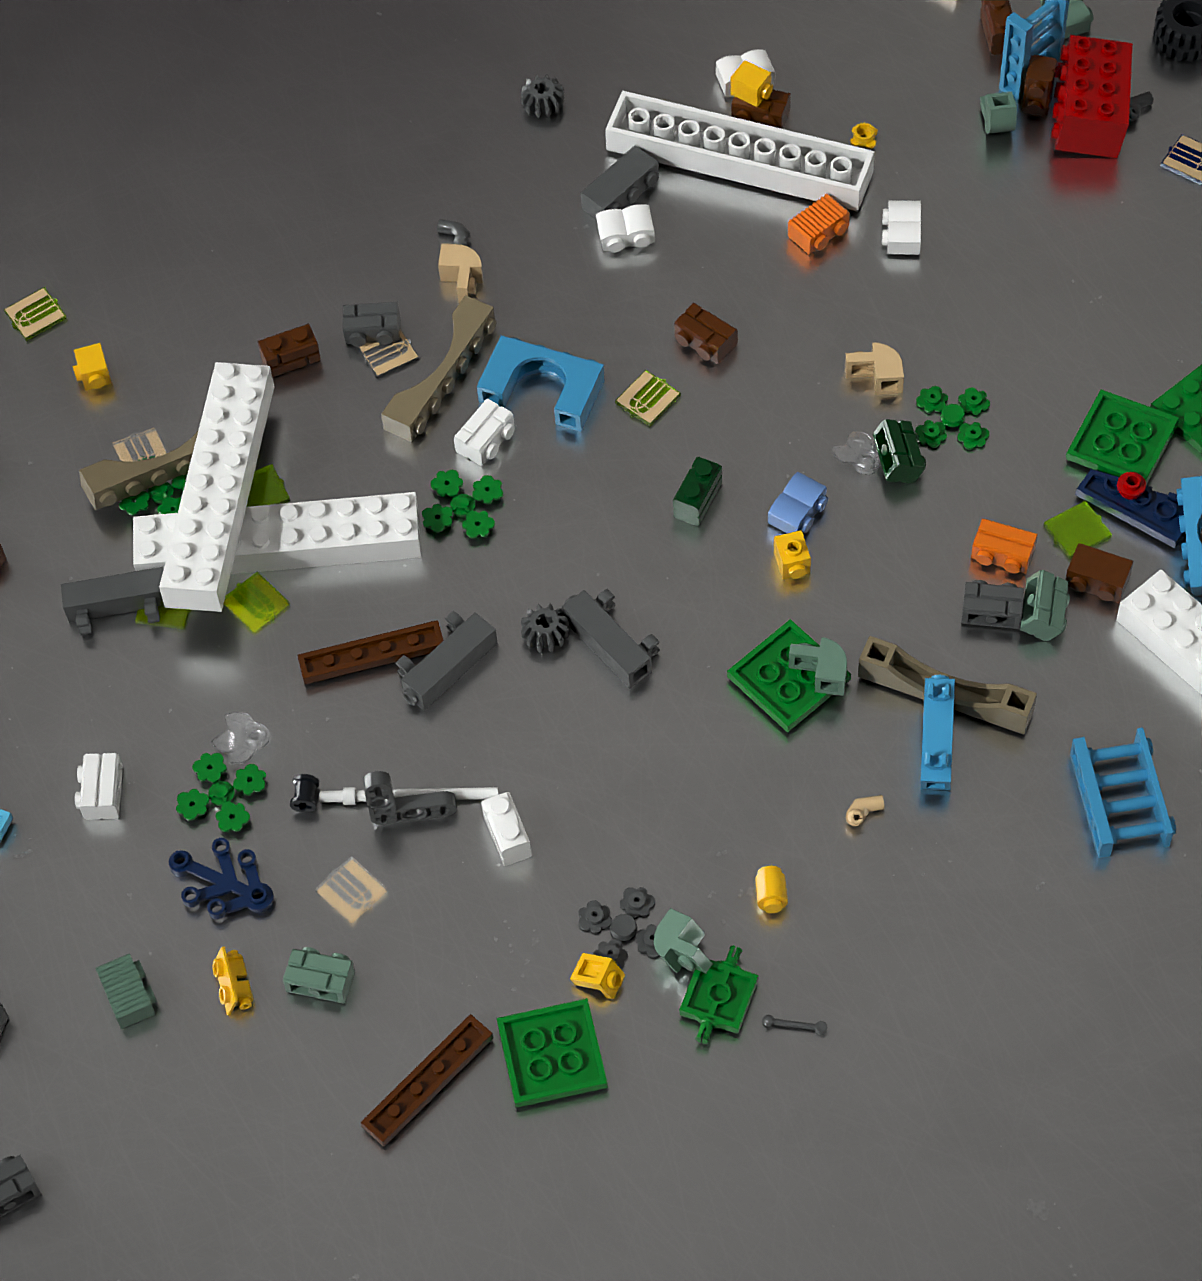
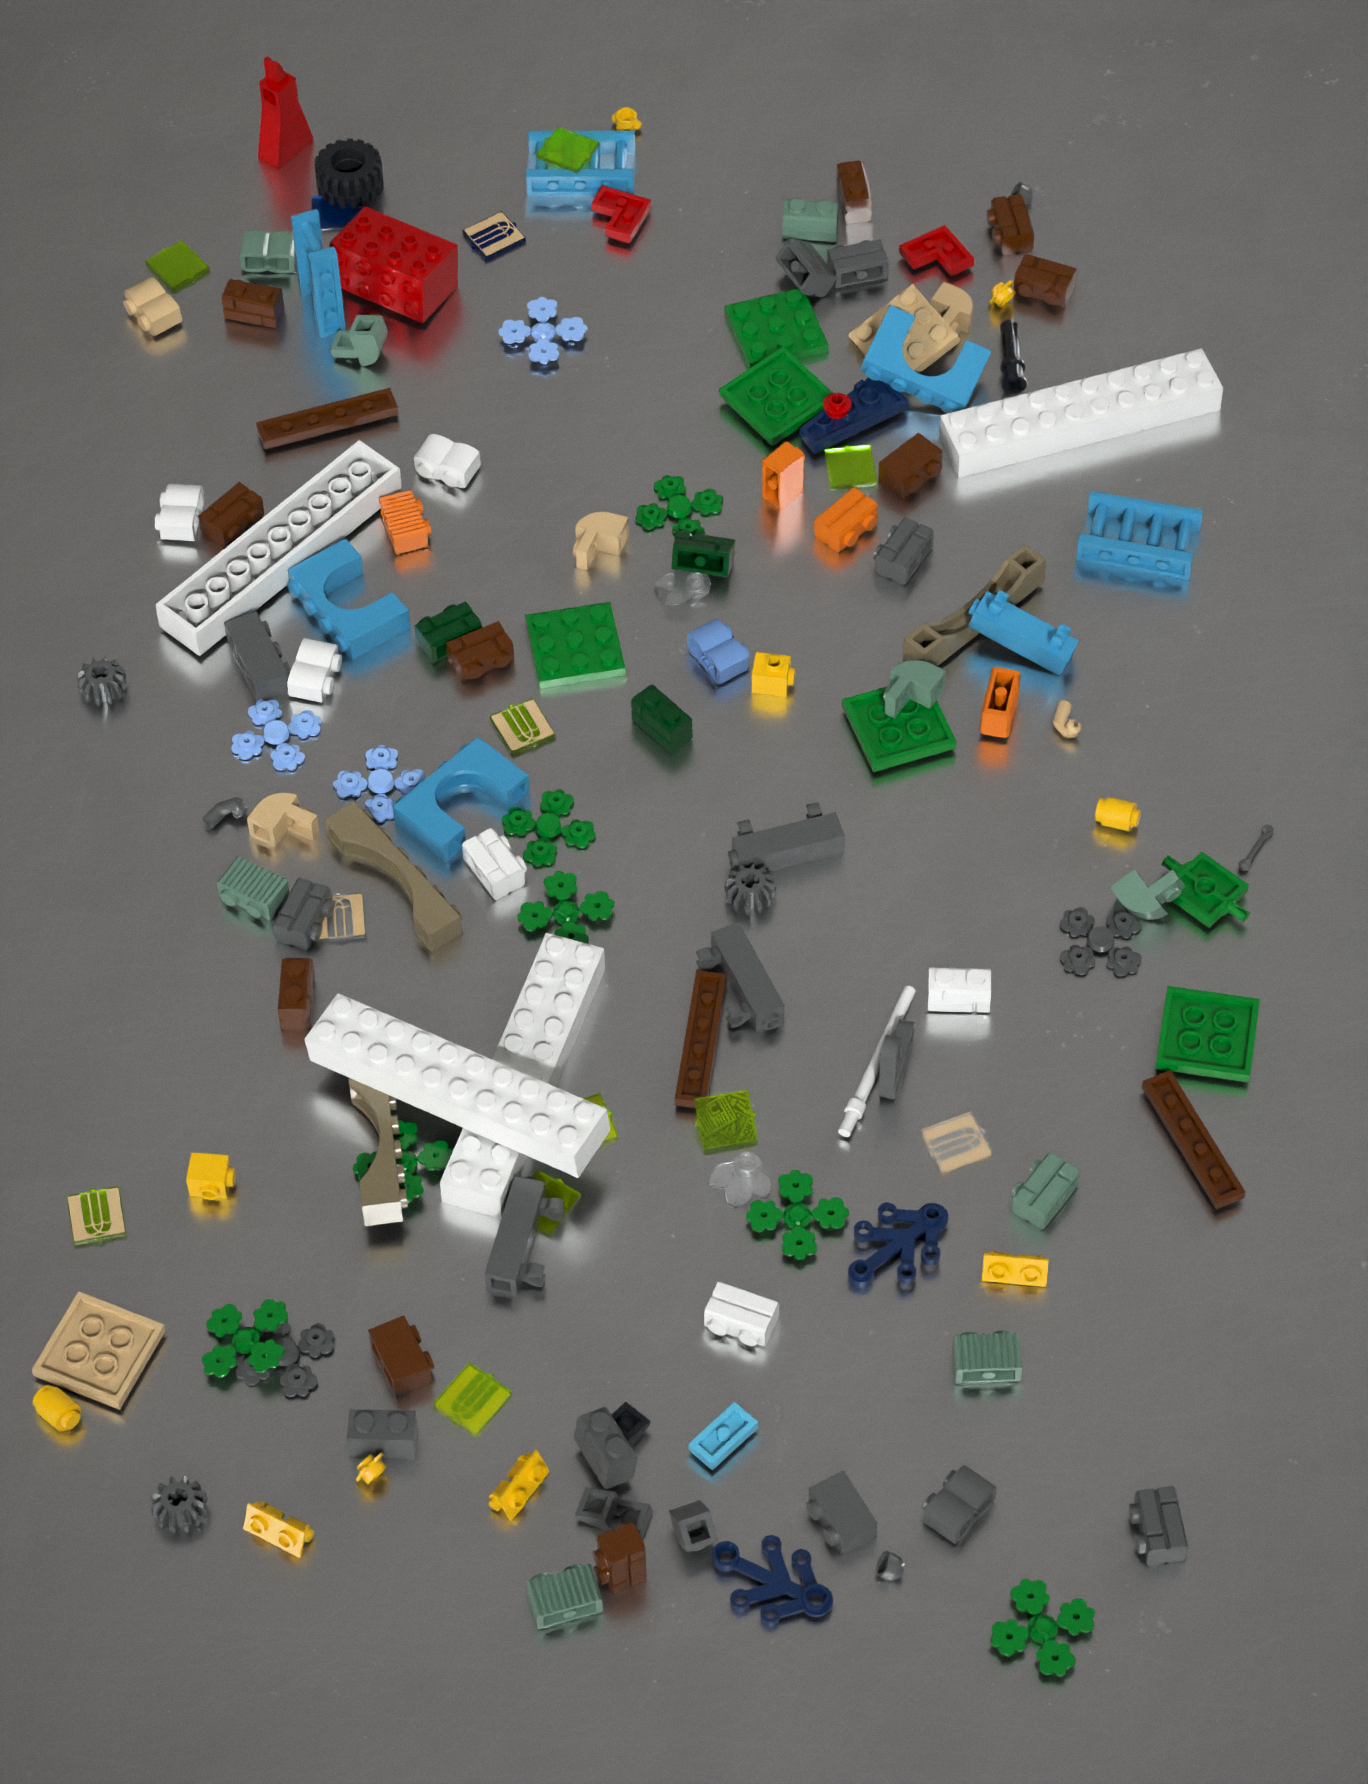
camera: 70 degrees left, 5 degrees down
clear piece [112,428,167,461] -> none
black bush [290,774,320,813] -> none
yellow bracket [570,953,625,999] -> none
yellow brick [731,60,773,107] -> none
yellow plate [850,123,878,149] -> none
sand green brick [1020,570,1070,641] -> none
reddish brown brick [1022,54,1057,116] -> none
none -> sand green brick [217,856,290,920]
none -> light blue plant [231,699,321,771]
none -> reddish brown plate [256,388,399,450]
none -> dark azure arch [287,538,410,660]
none -> clear blue piece [311,196,362,231]
none -> light blue plant [333,745,425,823]
none -> dark green brick [414,601,482,663]
none -> light blue plant [499,297,588,364]
none -> green plant [502,789,596,867]
none -> green plate [525,602,626,689]
none -> clear neon green piece [694,1089,758,1150]
none -> orange brick [761,441,805,509]
none -> orange brick [980,667,1021,738]

